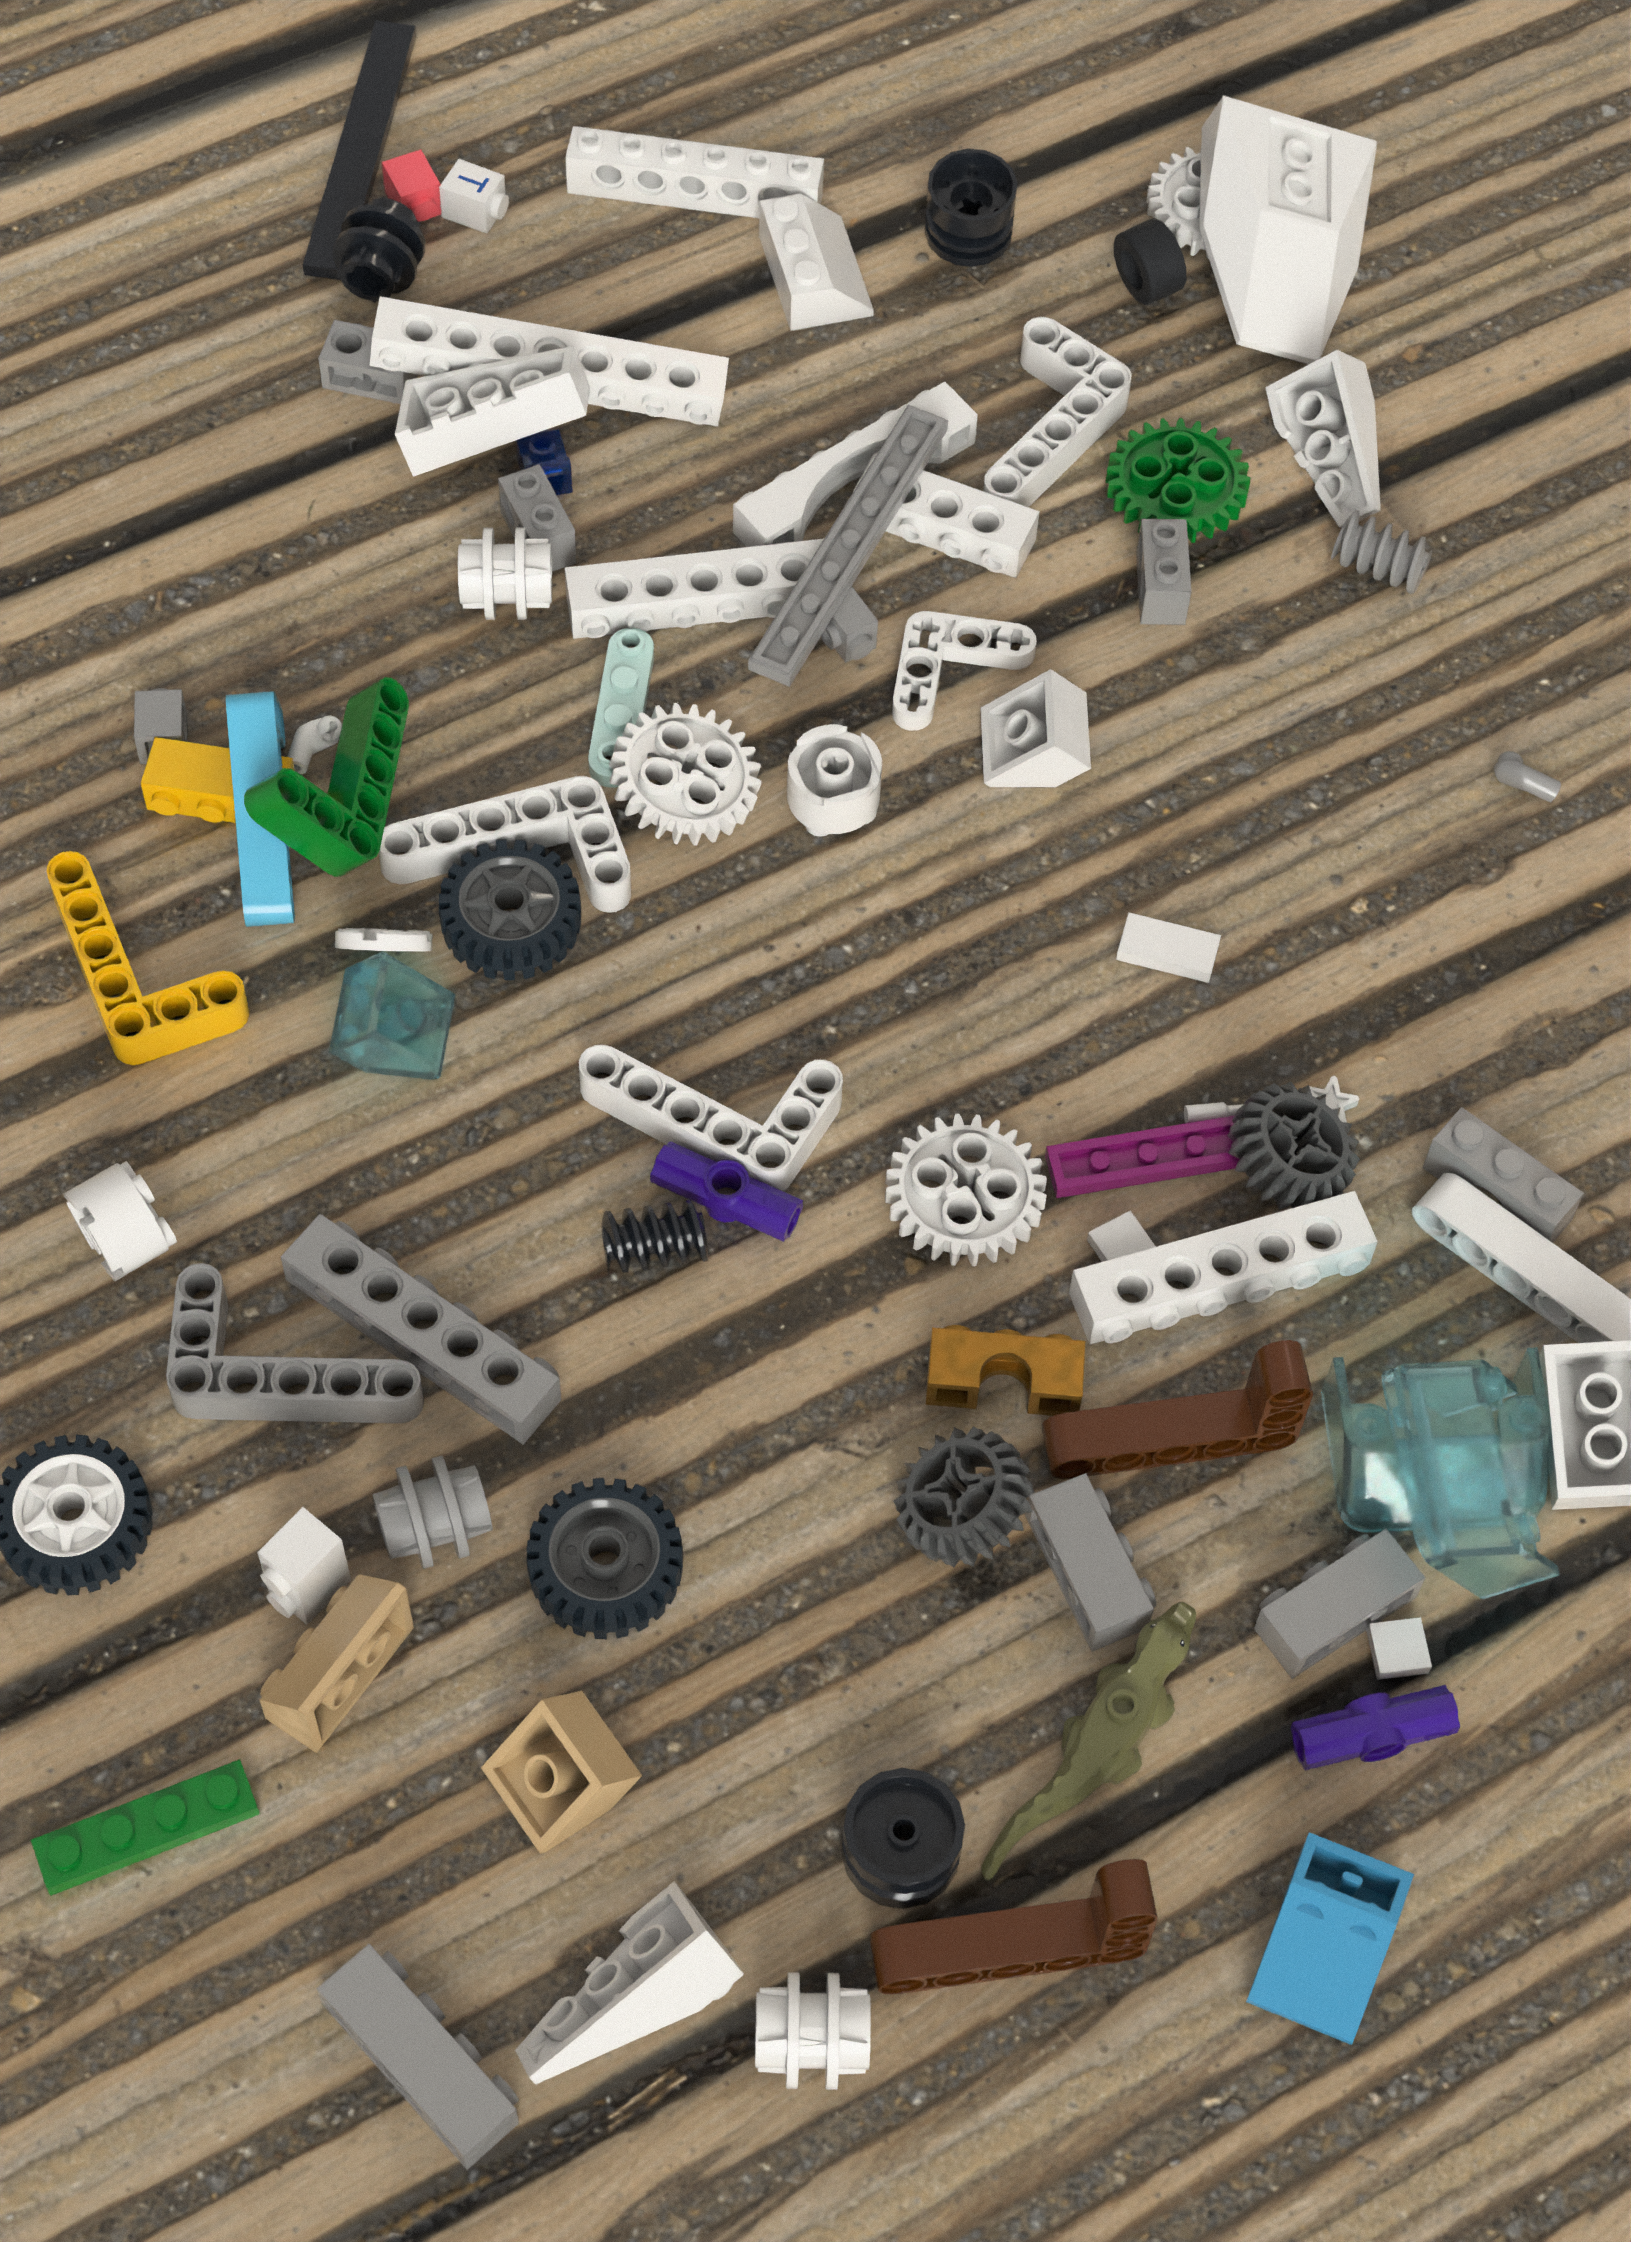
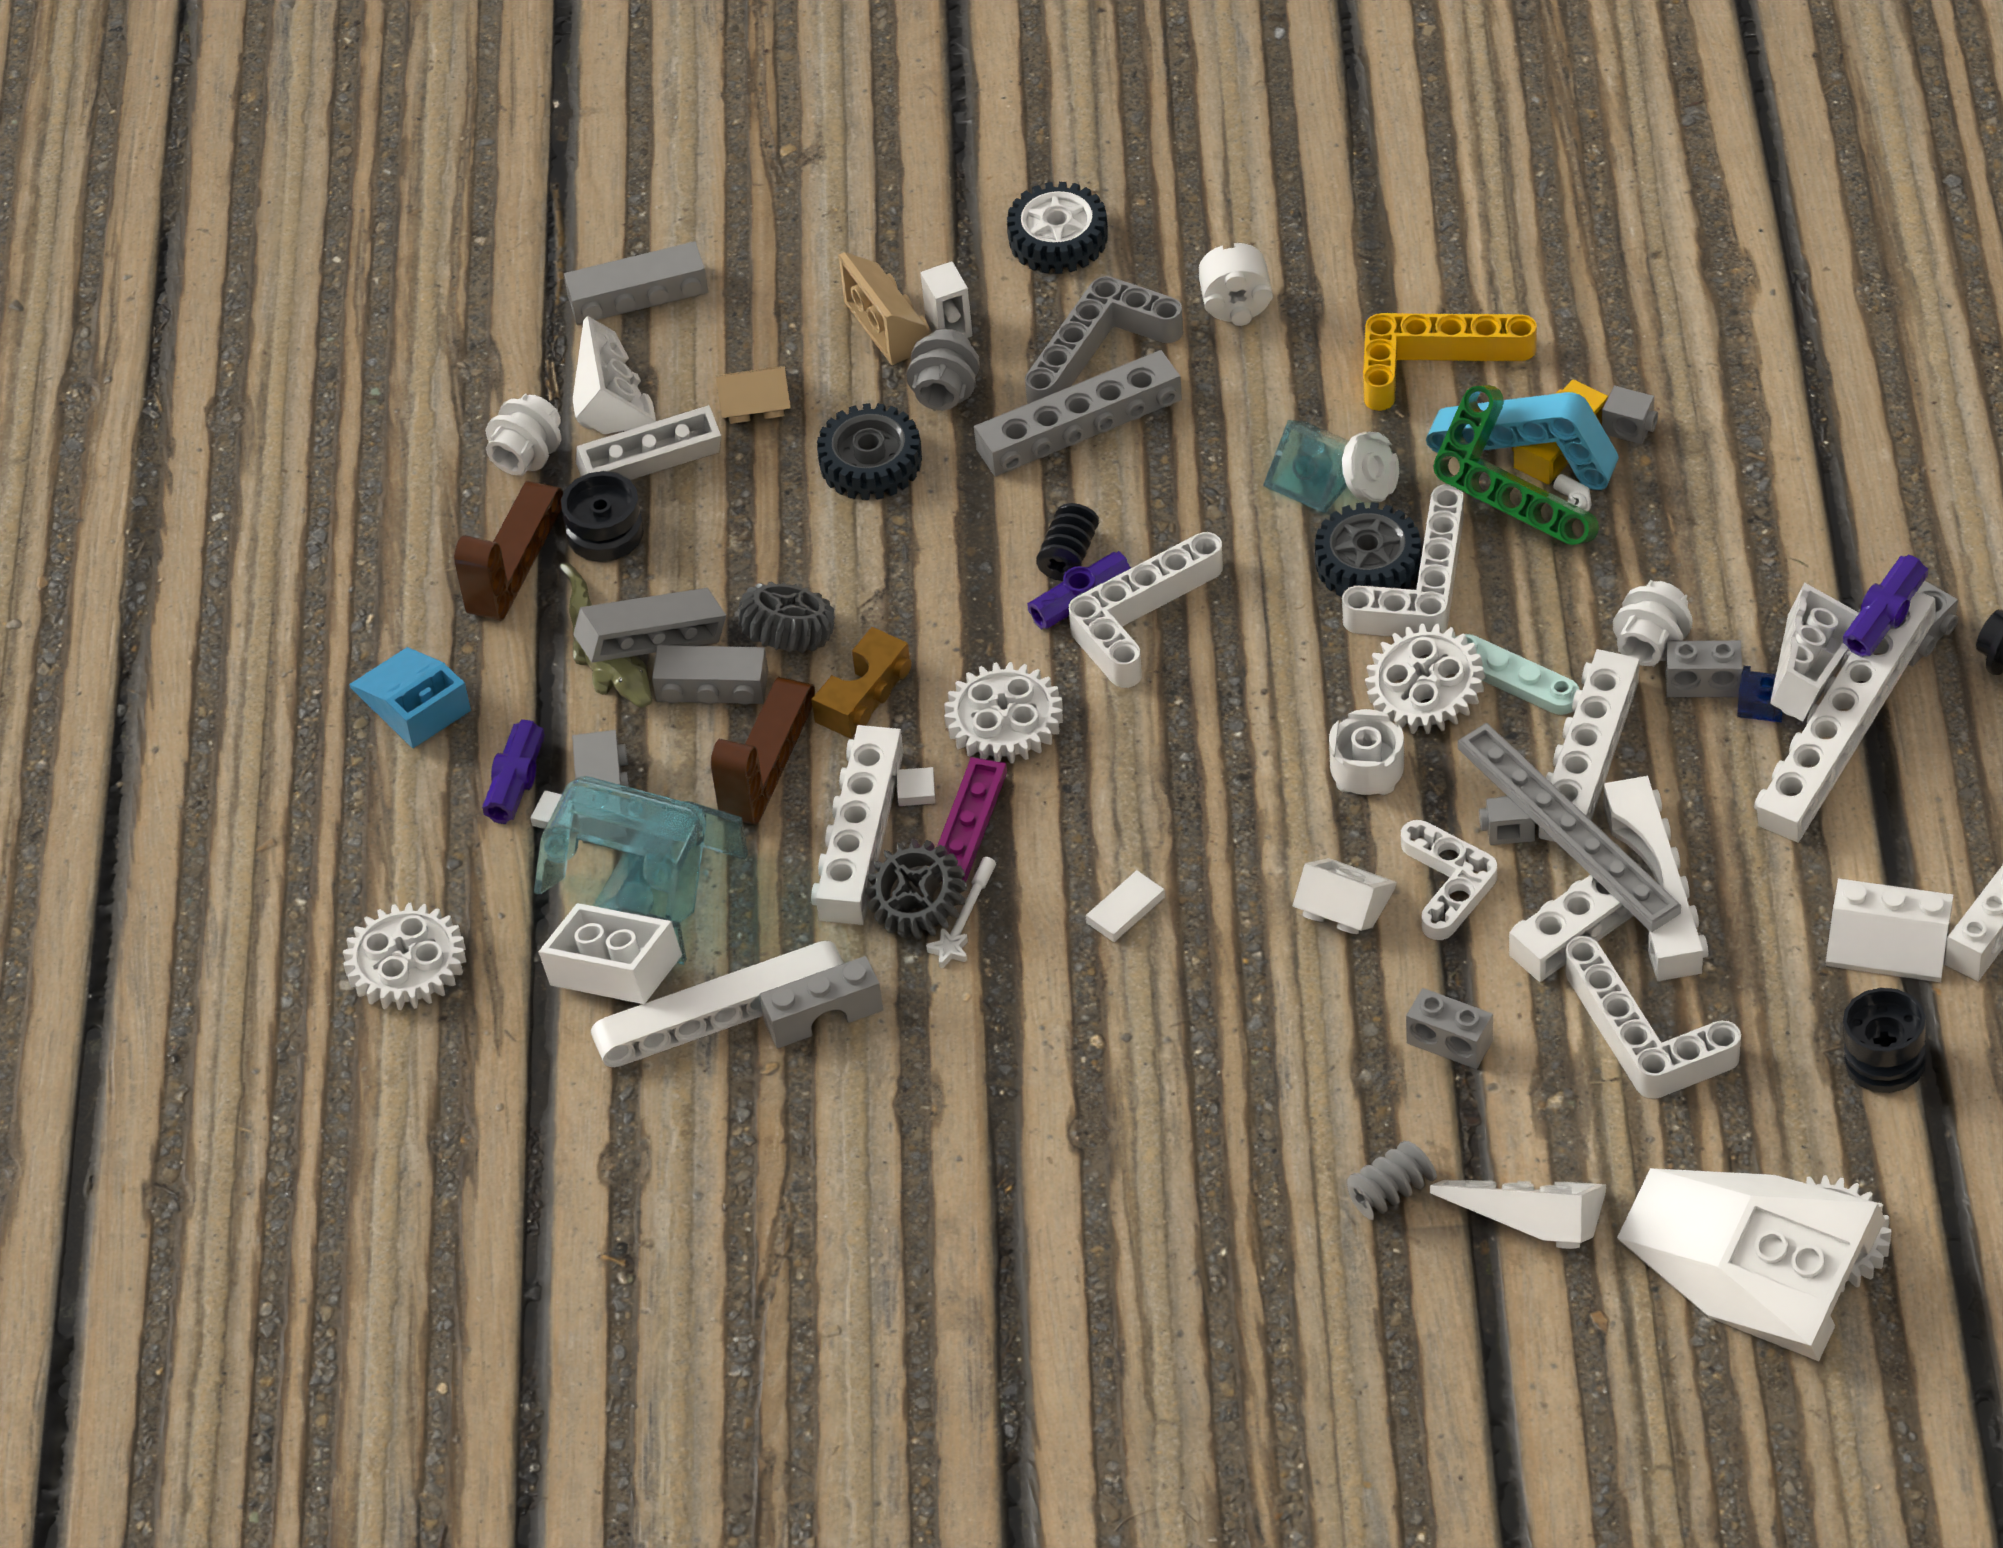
camera: 125 degrees right, 10 degrees down
green plate [31,1759,260,1896] -> none
green gear [1105,418,1251,543] -> none
black tyre [1113,218,1187,305] -> none
light grey arm [1494,751,1561,803] -> none
none -> light grey brick [573,588,726,663]
none -> white brick [576,405,721,480]
none -> dark purple piece [1843,554,1928,657]

